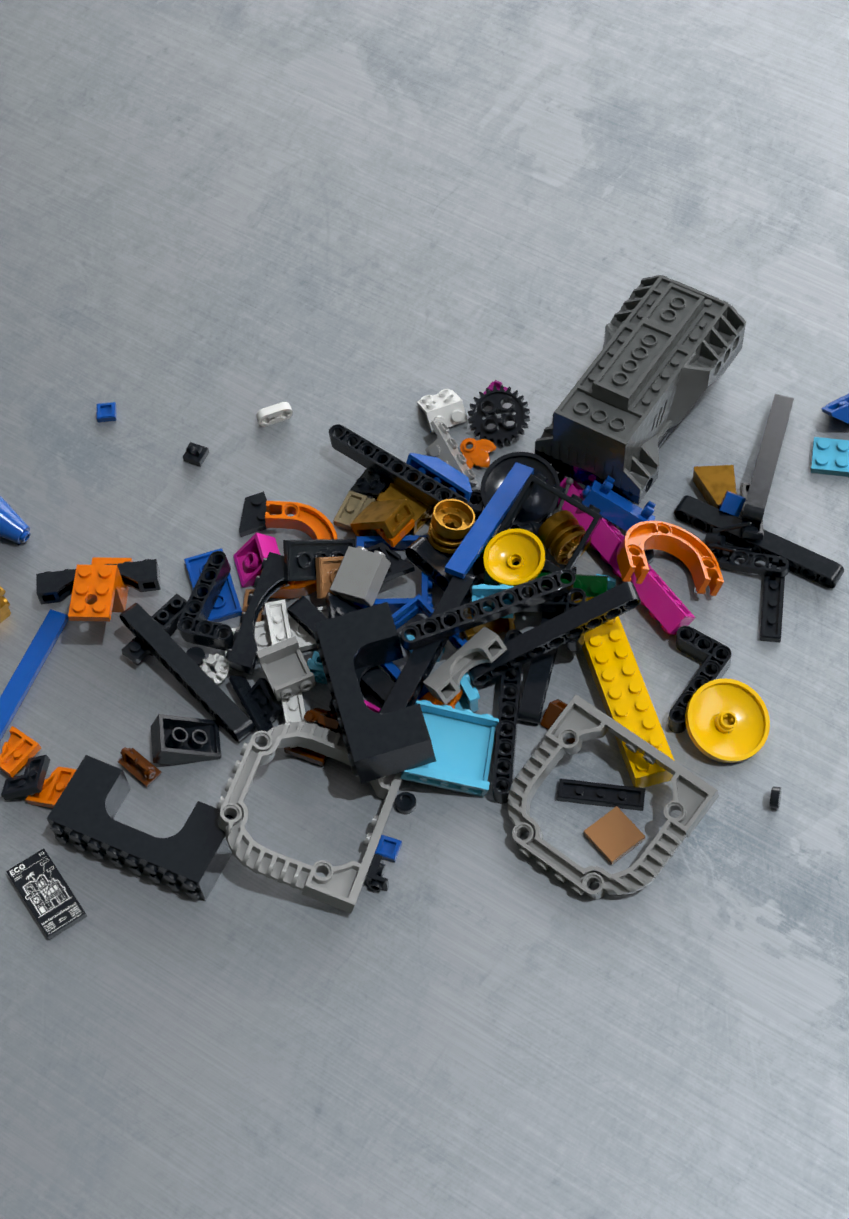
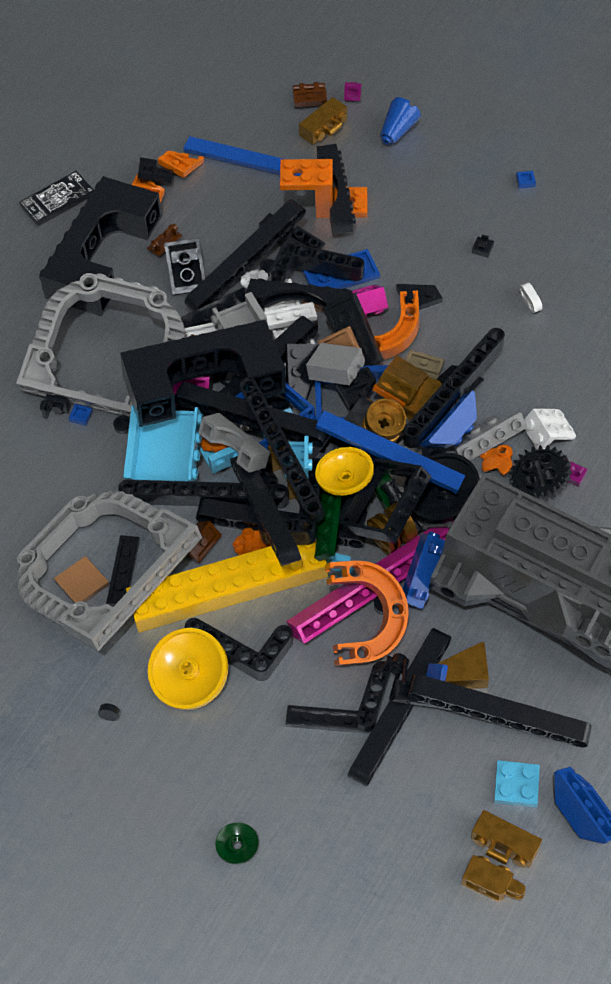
camera: 85 degrees right, 0 degrees up
none -> orange dish [232,528,271,555]

